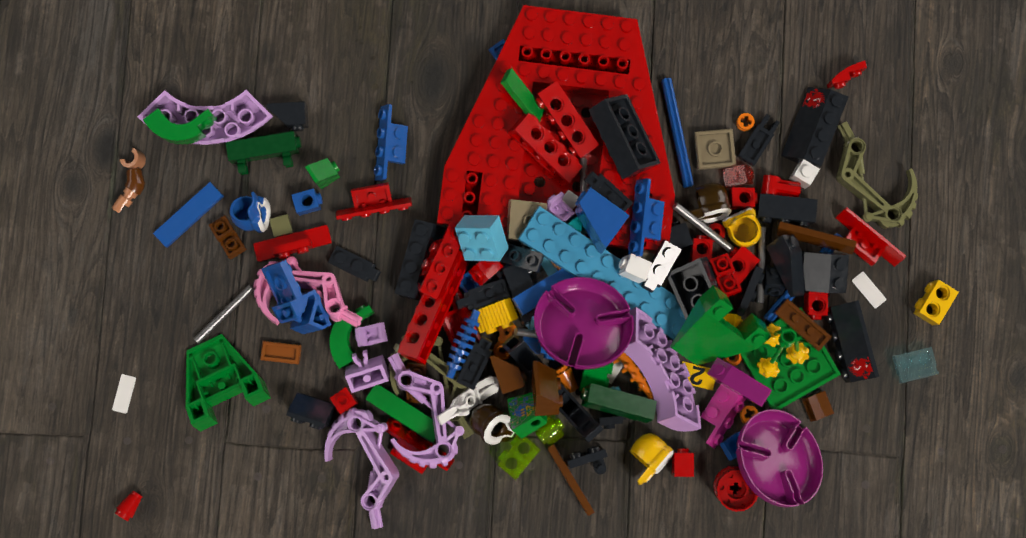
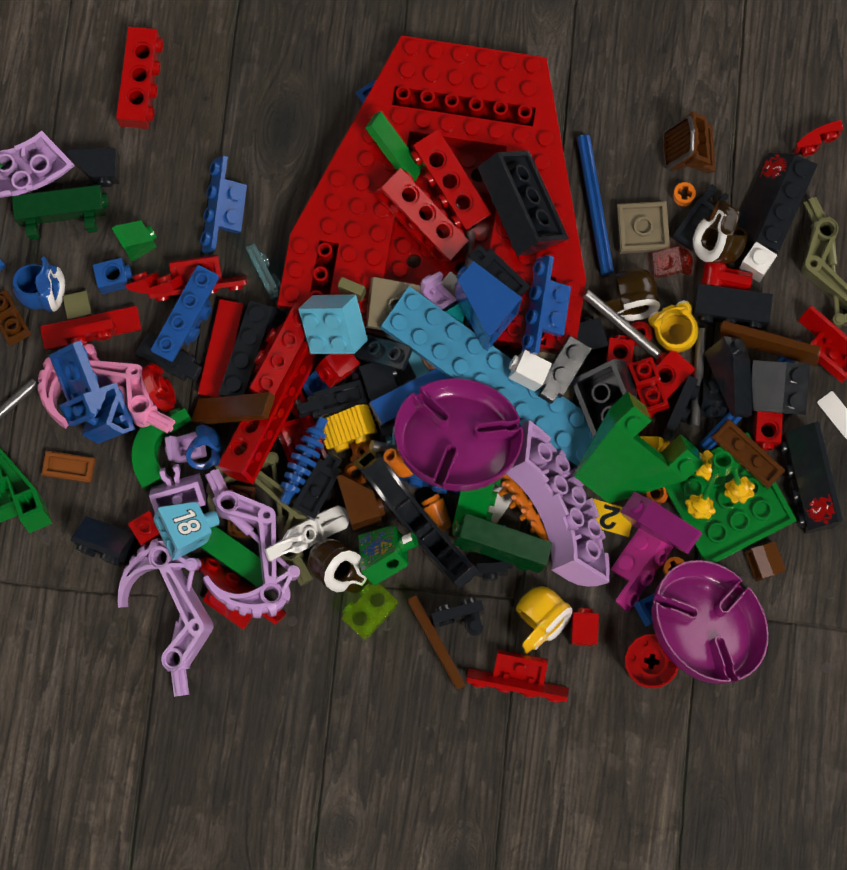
camera: 10 degrees right, 5 degrees down
reddish brown slope [532,361,563,416] -> none
clear neon green head [535,416,565,445] -> none
red brick [729,187,758,209] -> none
none -> red brick [116,27,163,129]
none -> red slope [125,271,184,294]
none -> red tile [142,363,176,412]
none -> blue bracket [151,265,219,362]
none -> medium azure torso [153,502,219,561]
none -> blue piece [186,424,223,470]
none -> reddish brown tile [191,392,275,425]
none -> red tile [198,299,245,398]
none -> clear light blue plate [246,243,281,300]
none -> olive tile [338,277,366,302]
none -> orange cone [384,448,413,478]
none -> red bracket [466,649,569,703]
none -> reddish brown piece [663,111,716,174]
none -> dark brown piece [693,200,748,264]

